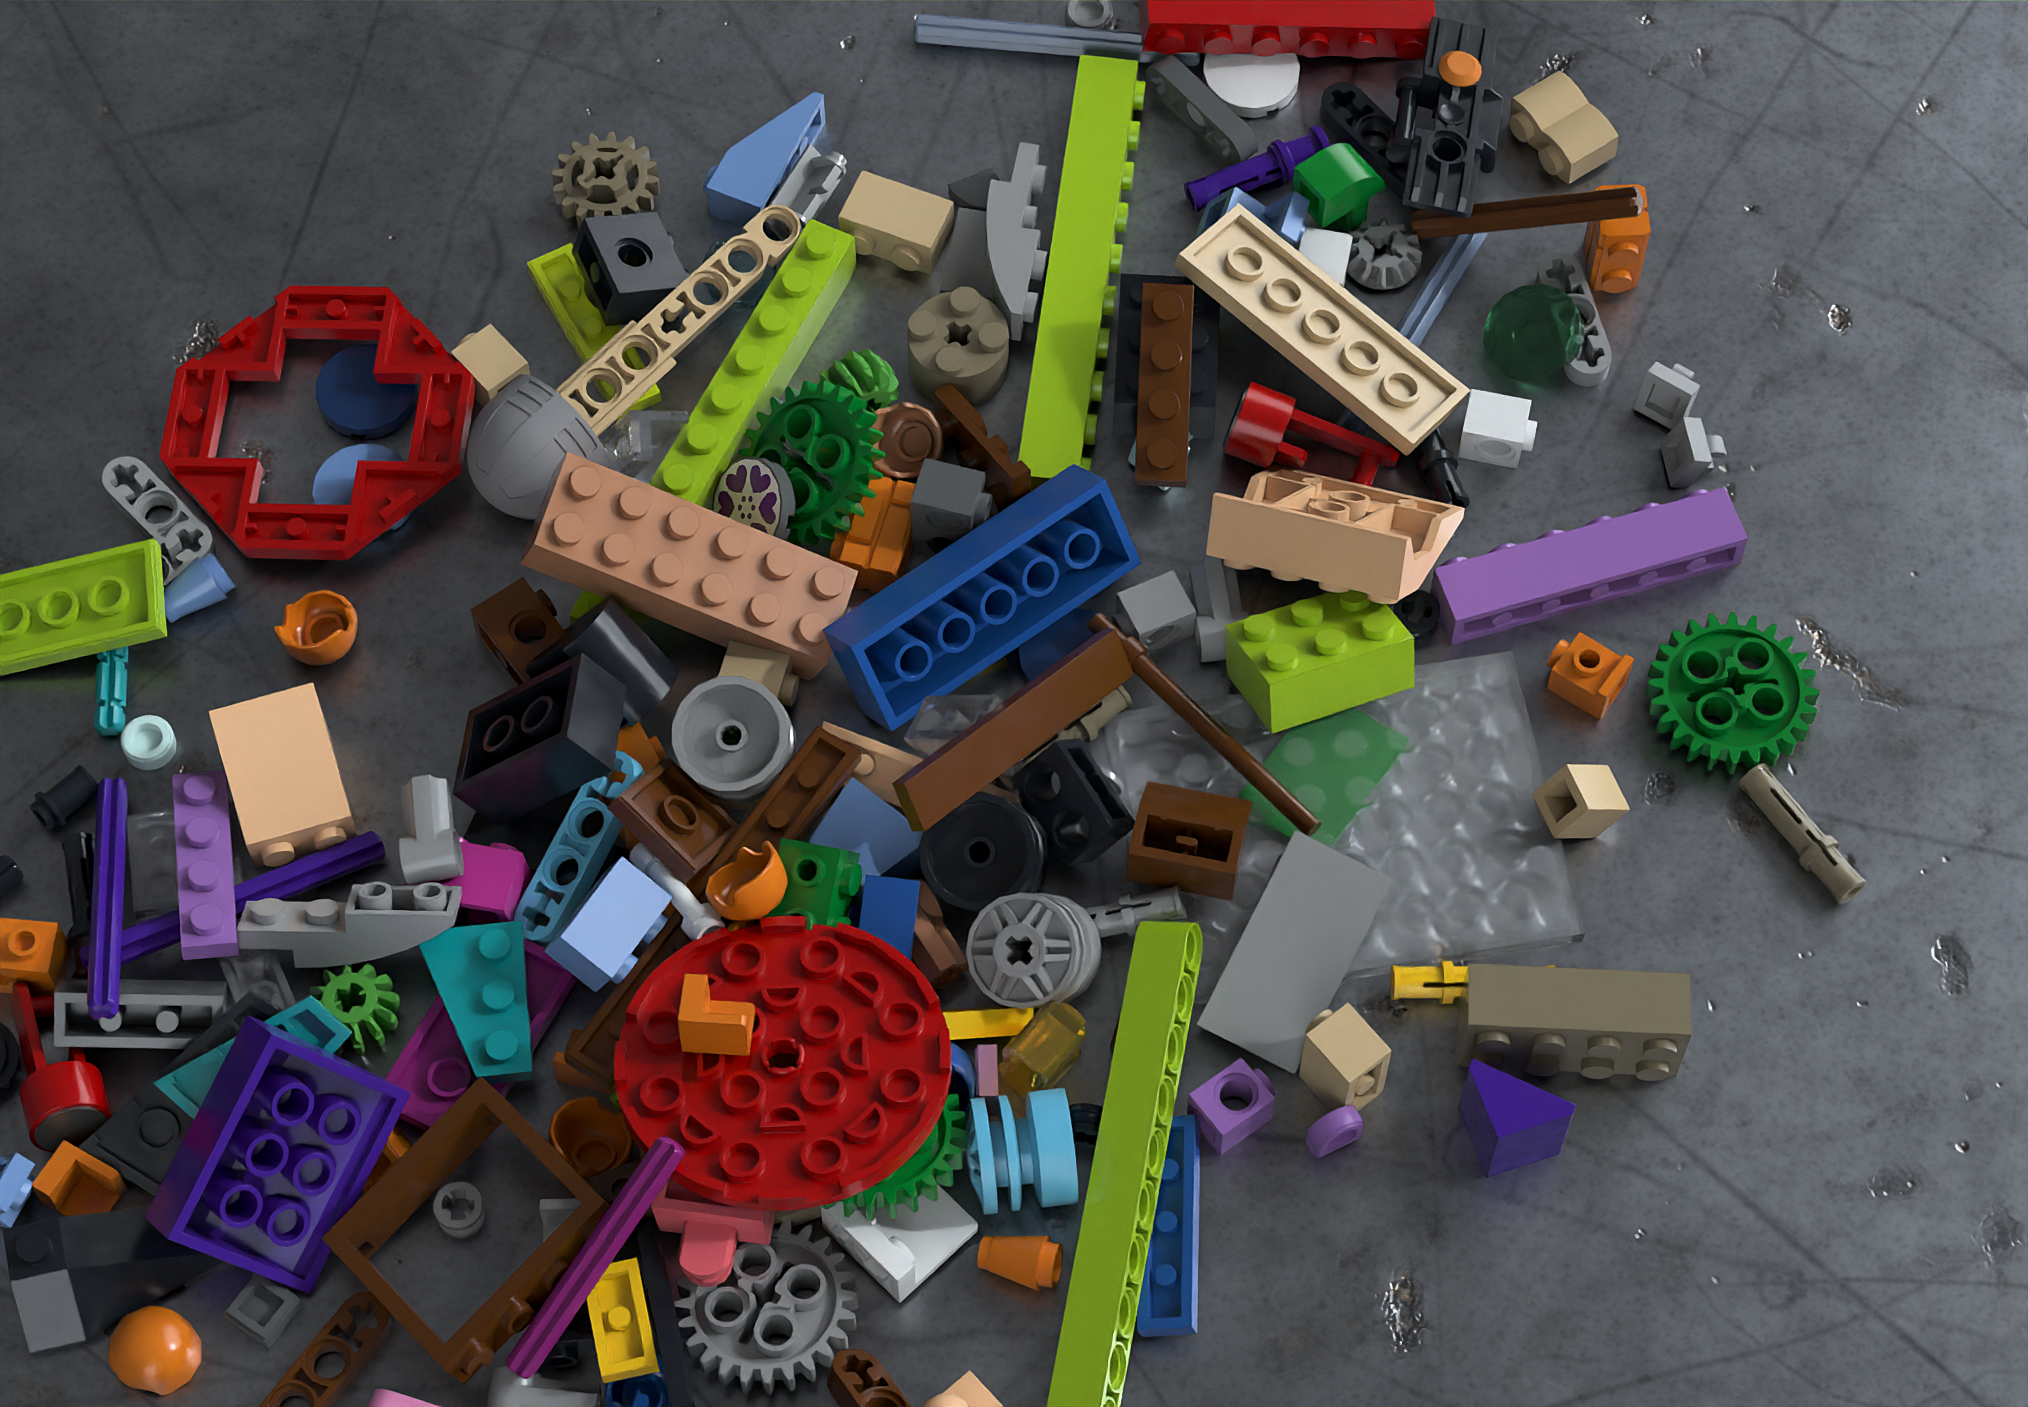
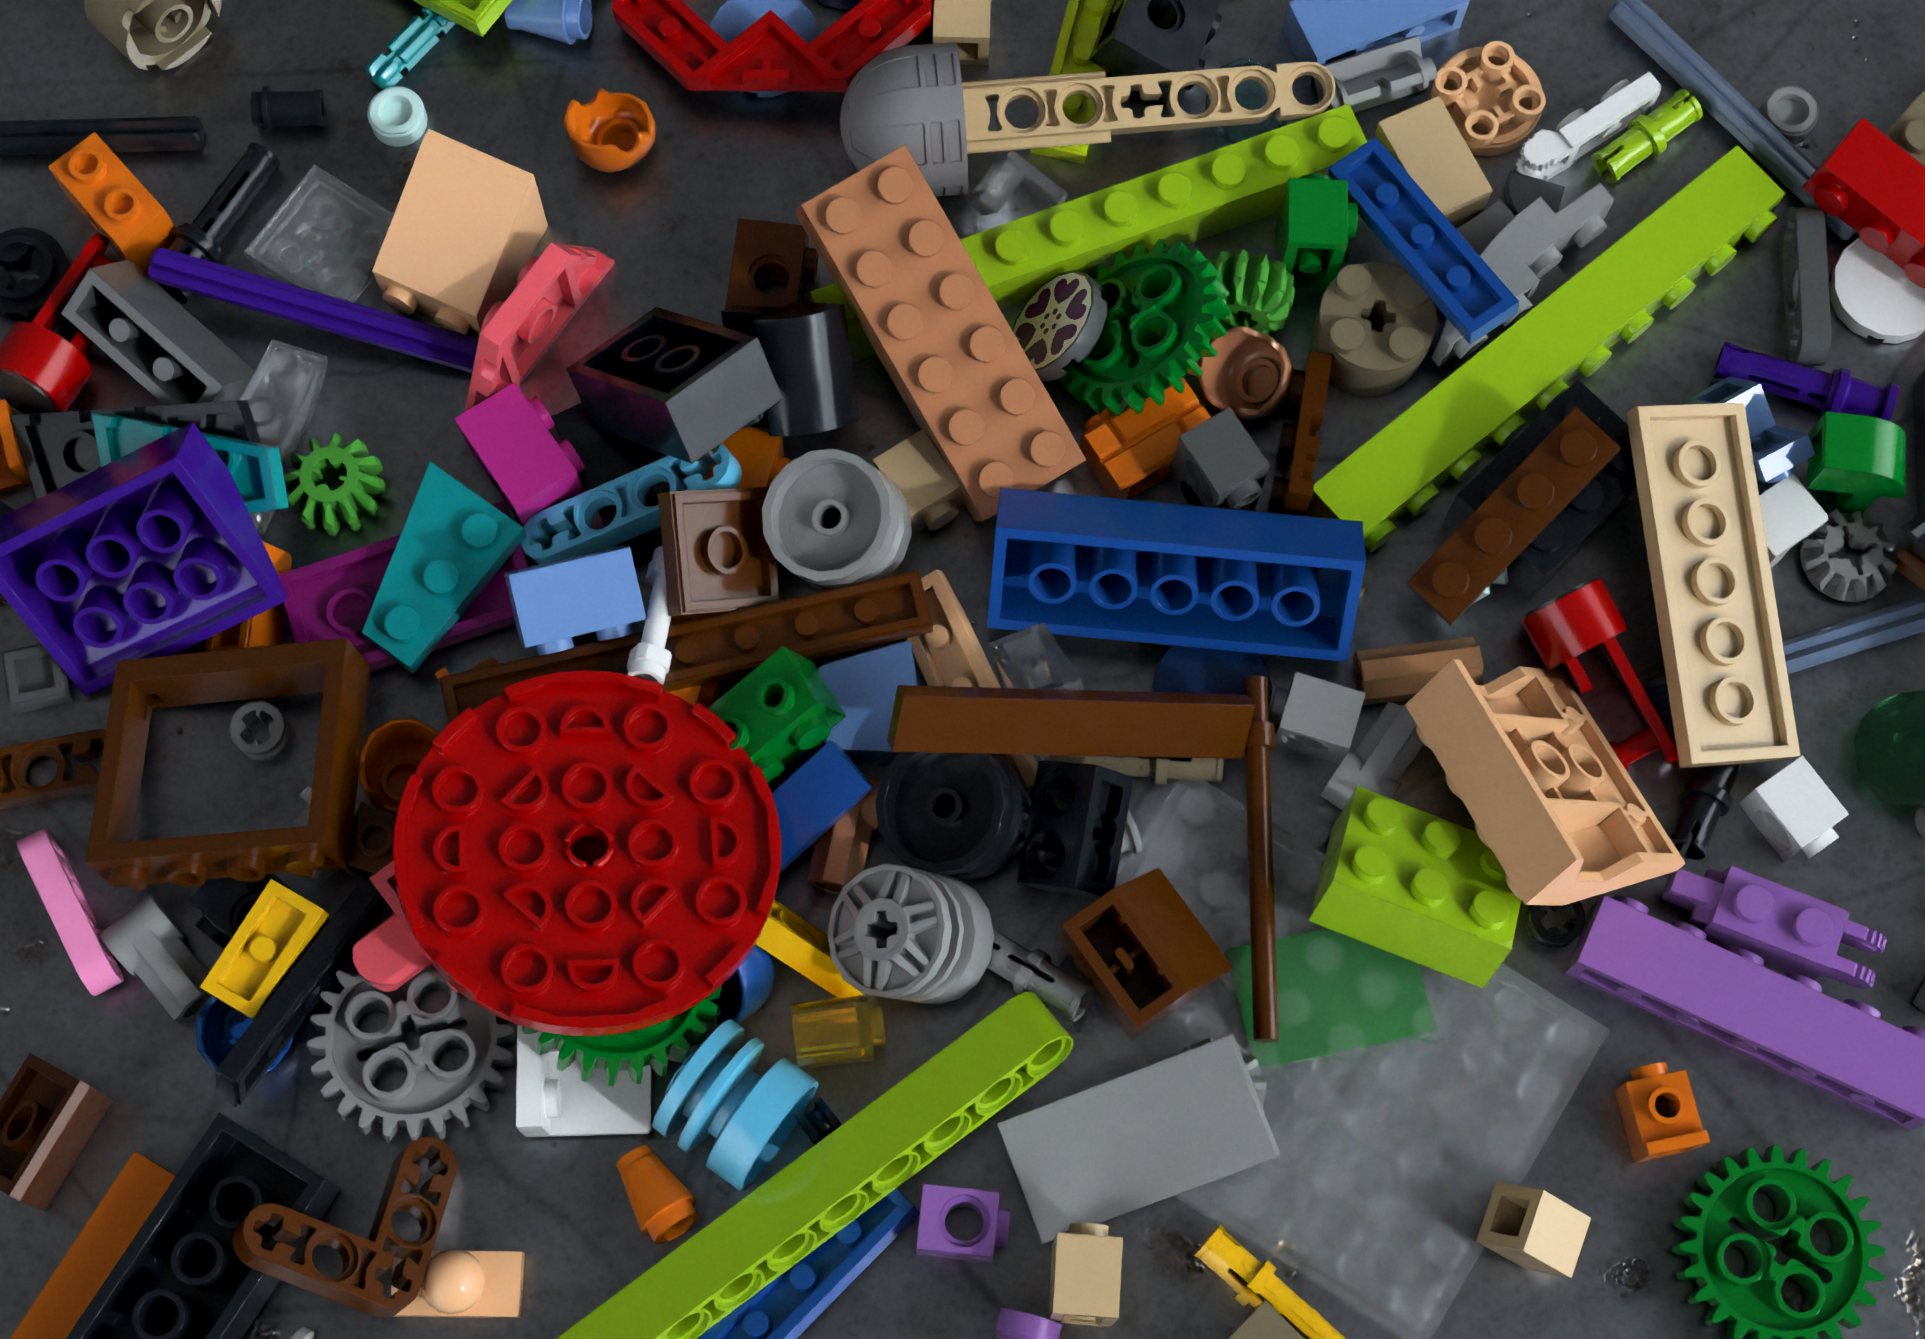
camera: 40 degrees right, 10 degrees up
dark purple axle [86,777,128,1020] -> none
medium lavender plate [172,770,239,960] -> none
light grey slope [237,881,462,968] -> none
light grey piece [399,774,464,885] -> none
magenta axle [506,1135,685,1379] -> none
orange panel [678,974,755,1056] -> none
orange hair [705,841,788,921] -> none
lavender tile [975,1044,998,1116] -> none
none -> coral wing [464,242,615,412]
none -> green brick [1275,174,1358,294]
none -> blue plate [1328,137,1519,345]
none -> medium nougat axle [1353,636,1483,705]
none -> light nougat tile [1428,41,1546,156]
none -> white hinge [1514,71,1662,181]
none -> lime pin [1591,89,1703,184]
none -> medium lavender hinge [1662,865,1888,989]

